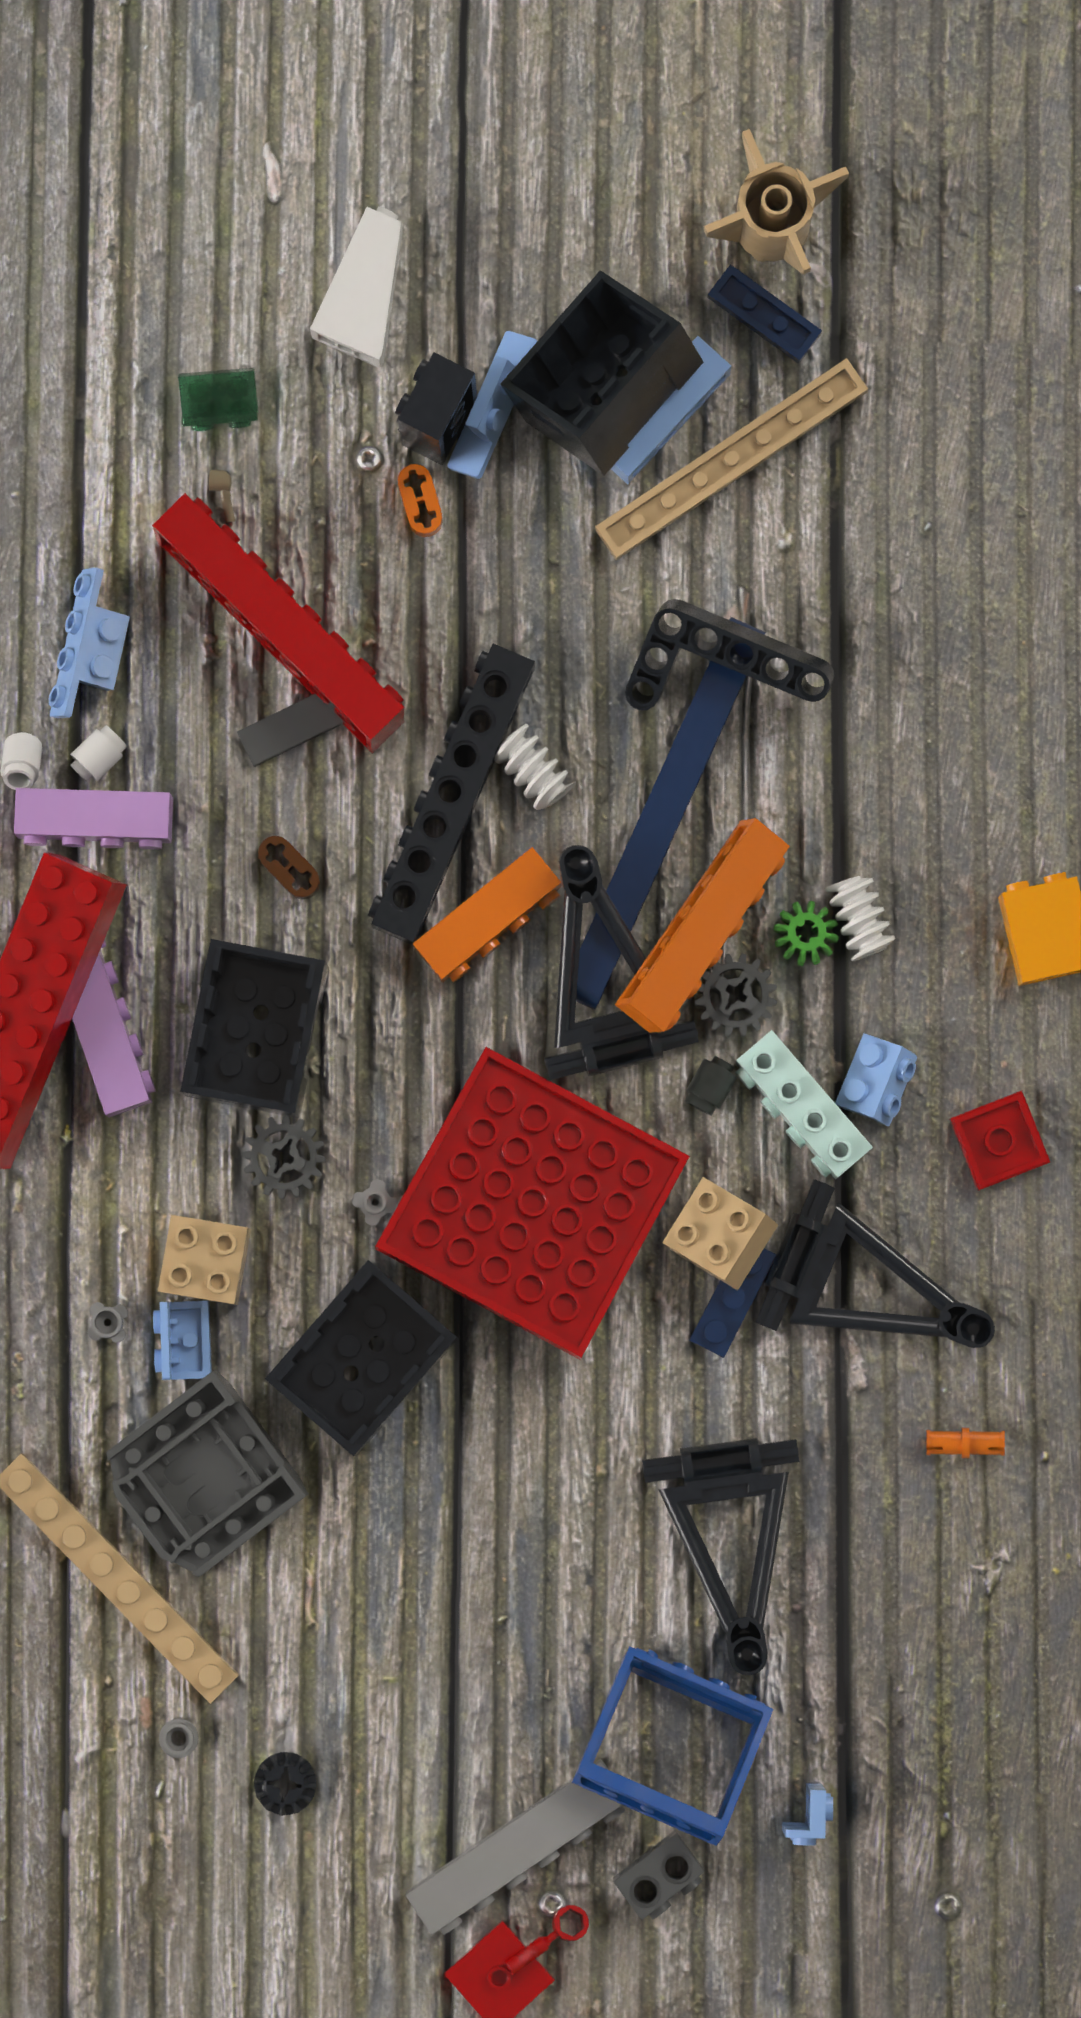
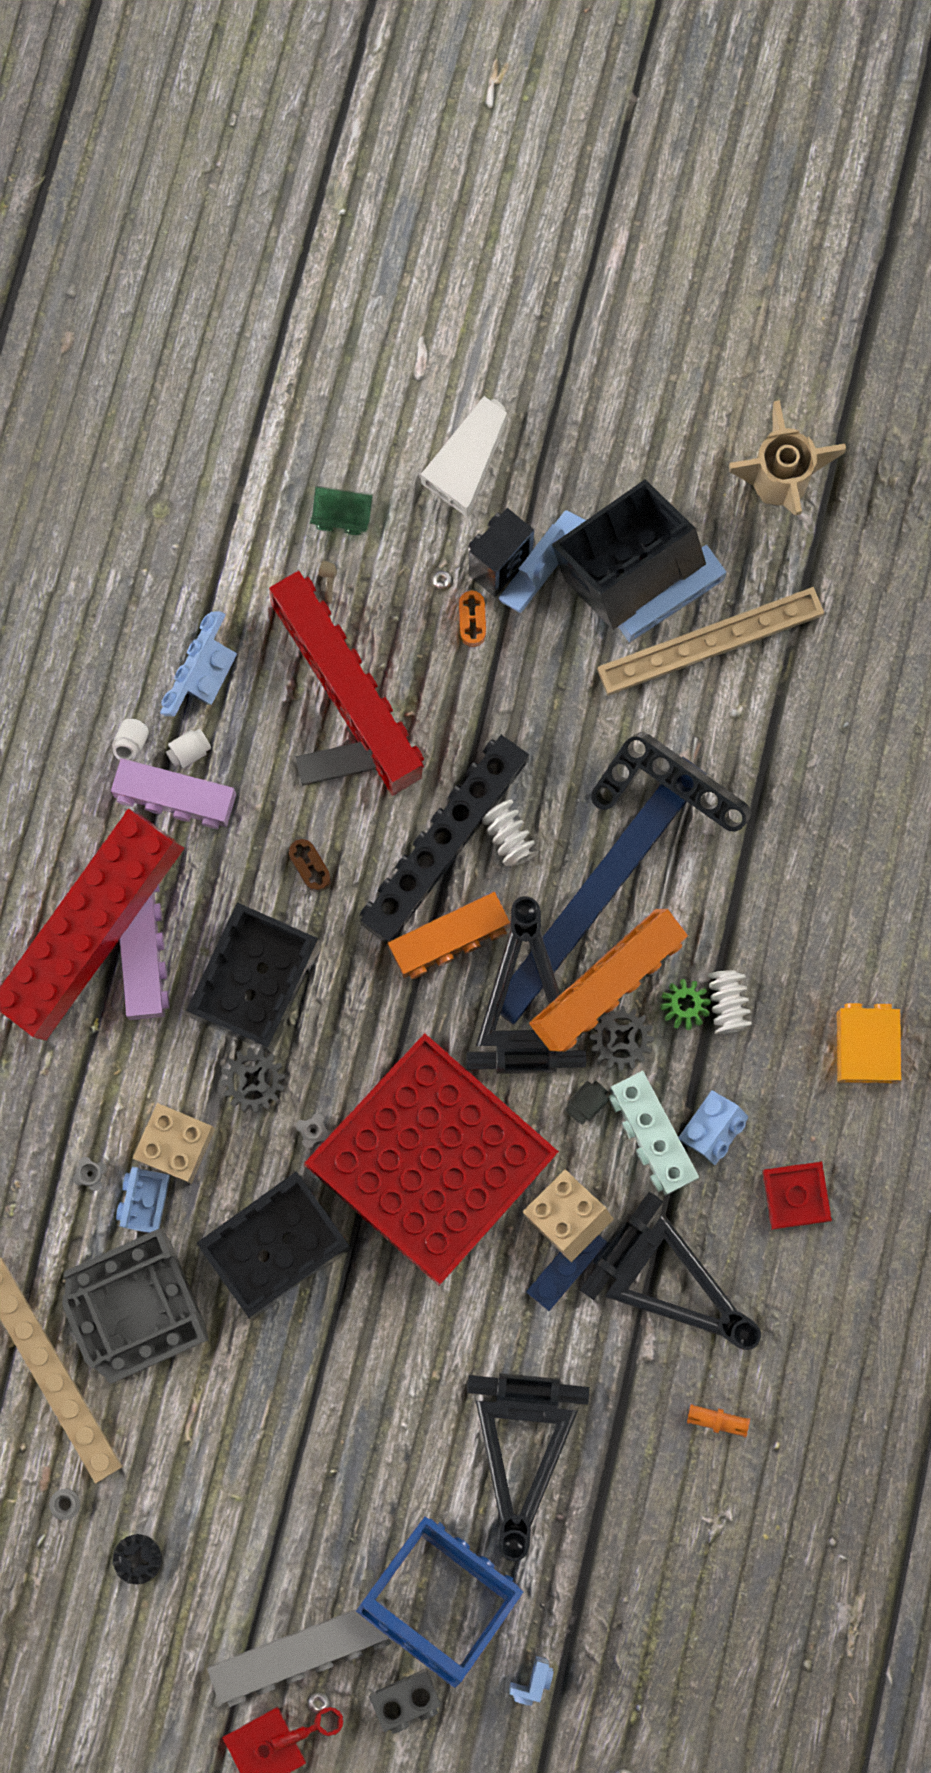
camera: 10 degrees right, 5 degrees down
dark blue plate [707,264,822,364] -> none

